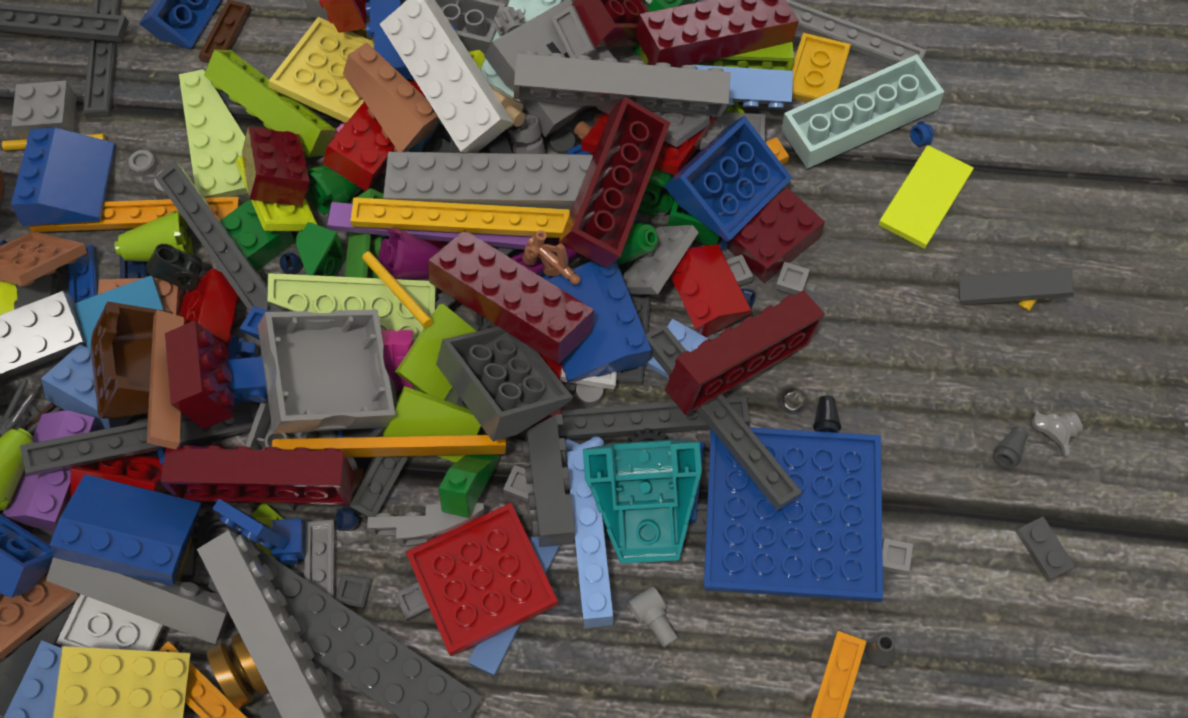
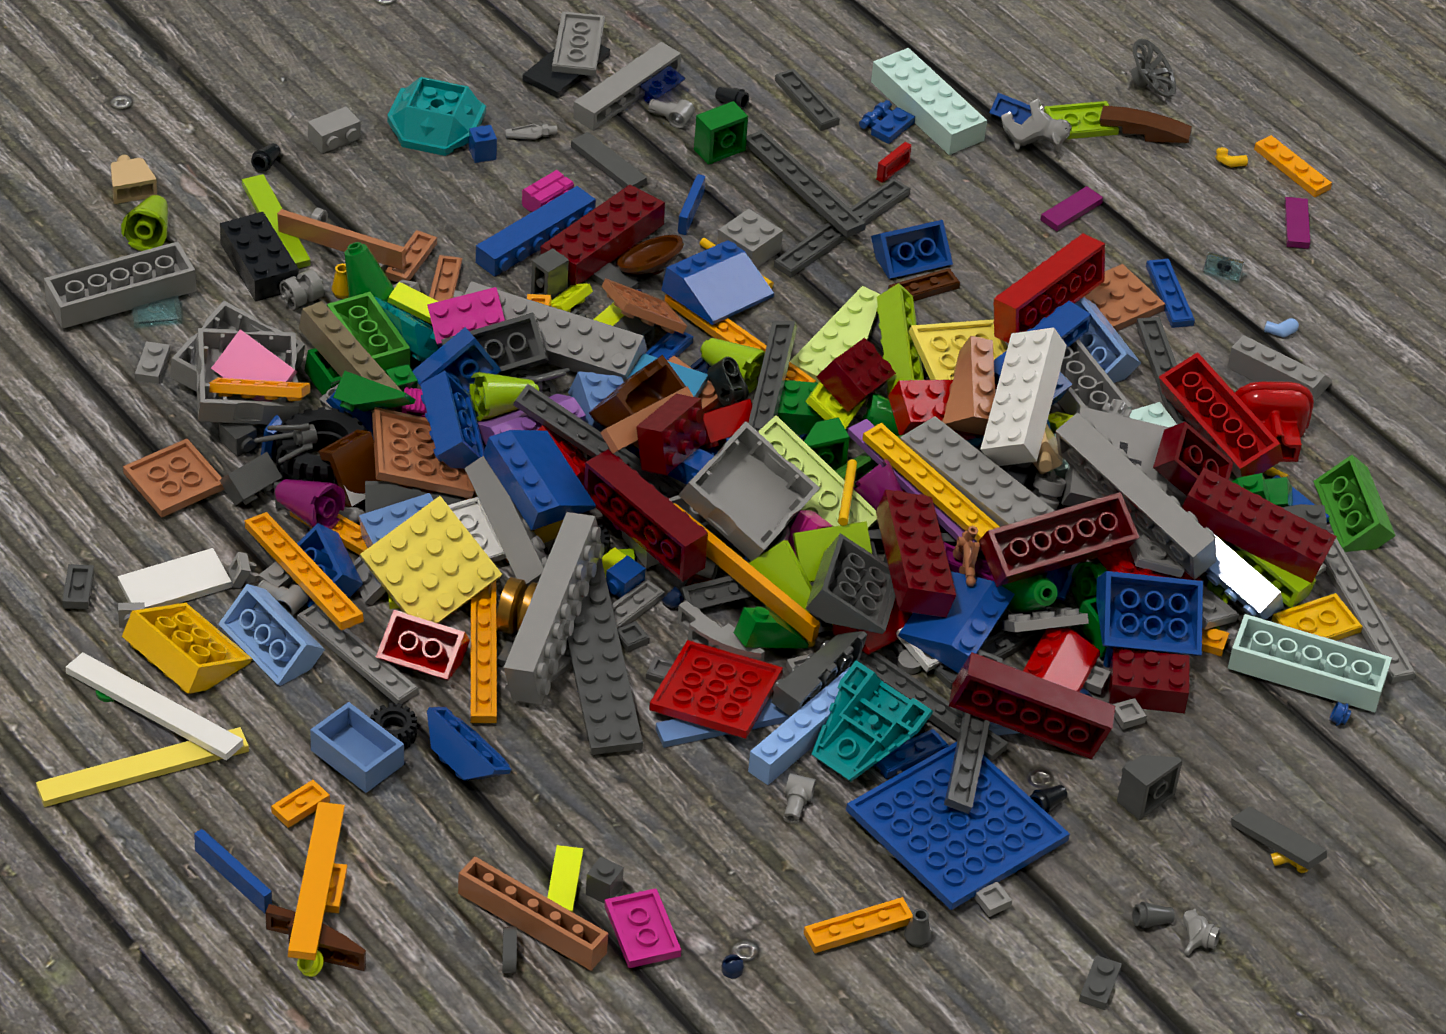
camera: 40 degrees right, 20 degrees down
light grey tile [128,150,156,176] -> none
blue plate [212,499,289,549] -> none
light grey tile [551,5,597,58] -> none
neon yellow tile [878,145,974,249] -> none
none -> dark grey slope [1117,755,1182,820]

